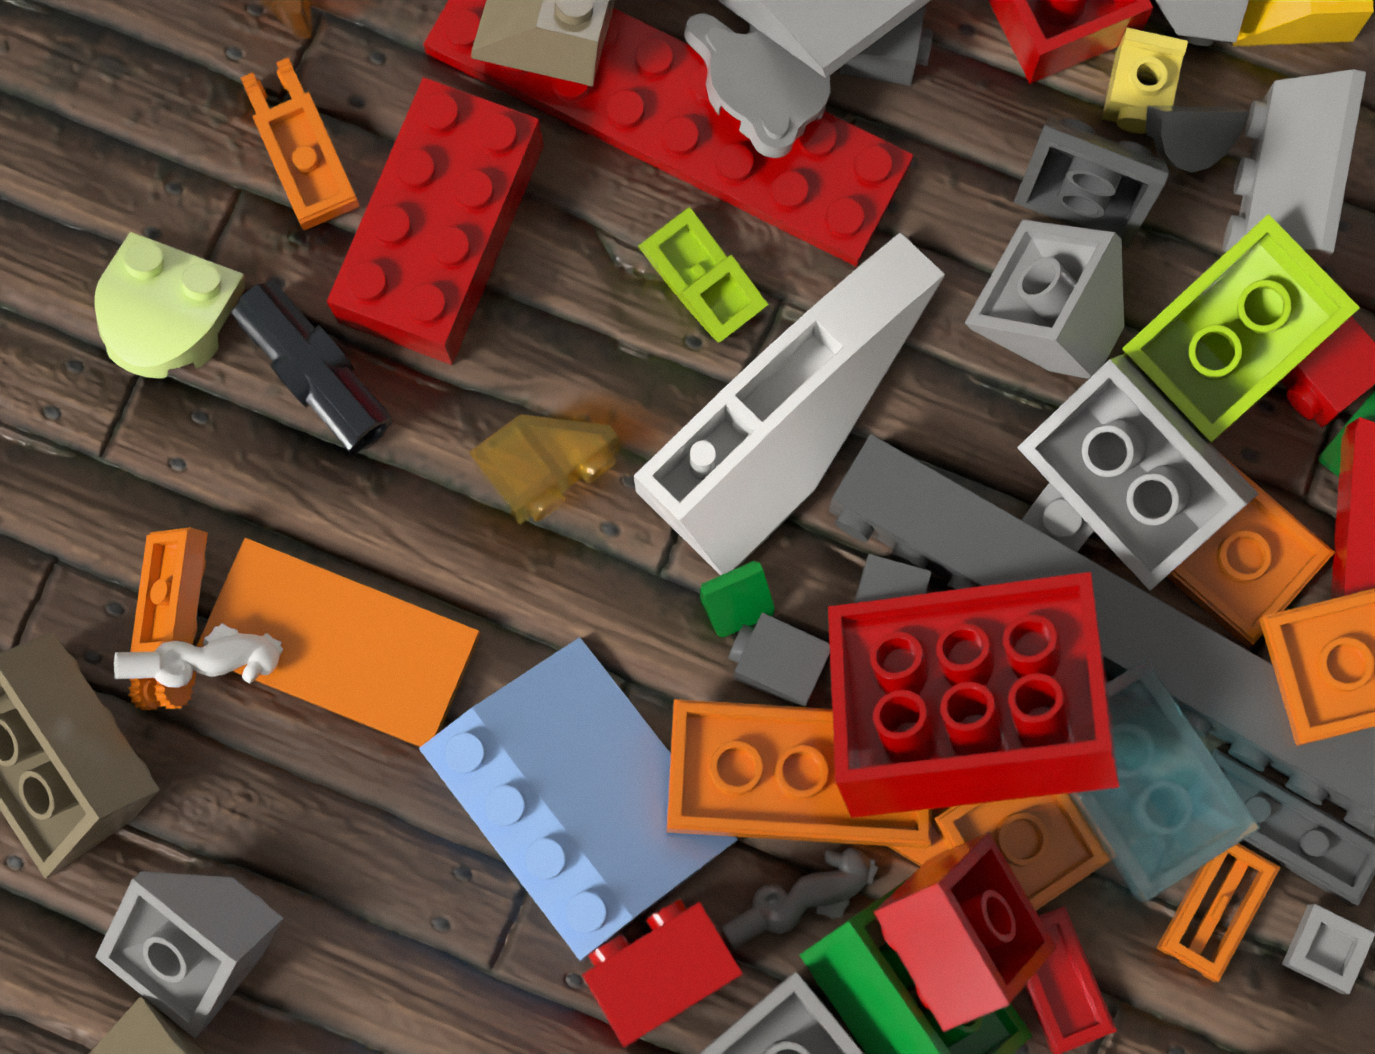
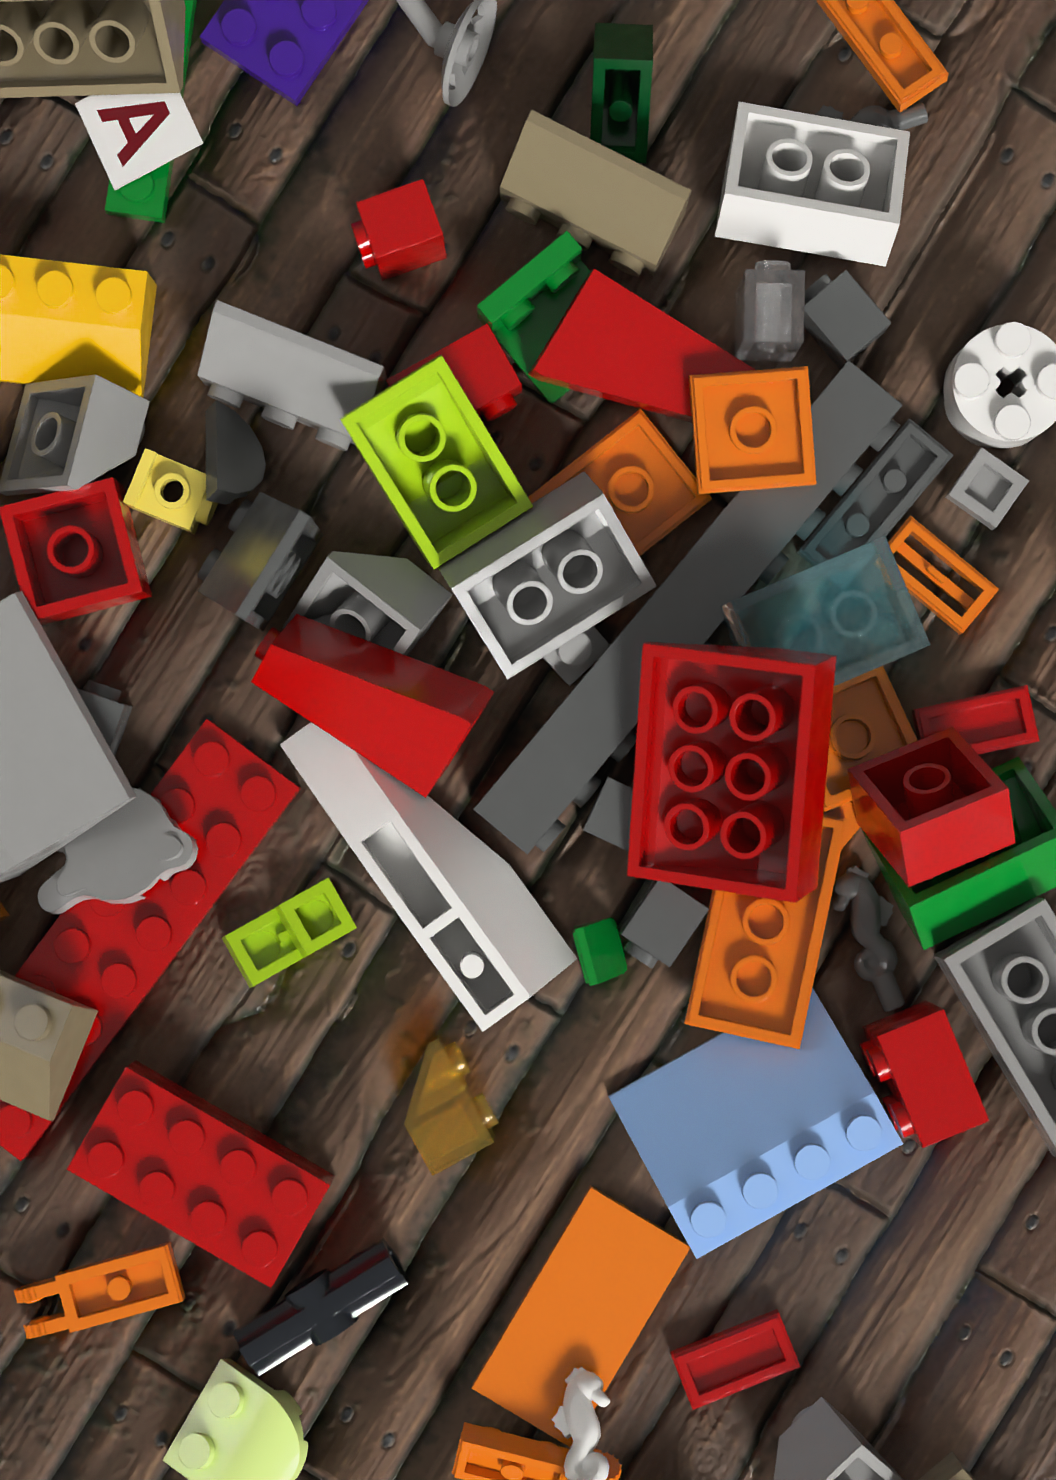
camera: 85 degrees left, 10 degrees up
none -> red slope [251,614,494,798]
none -> red tile [670,1309,801,1410]

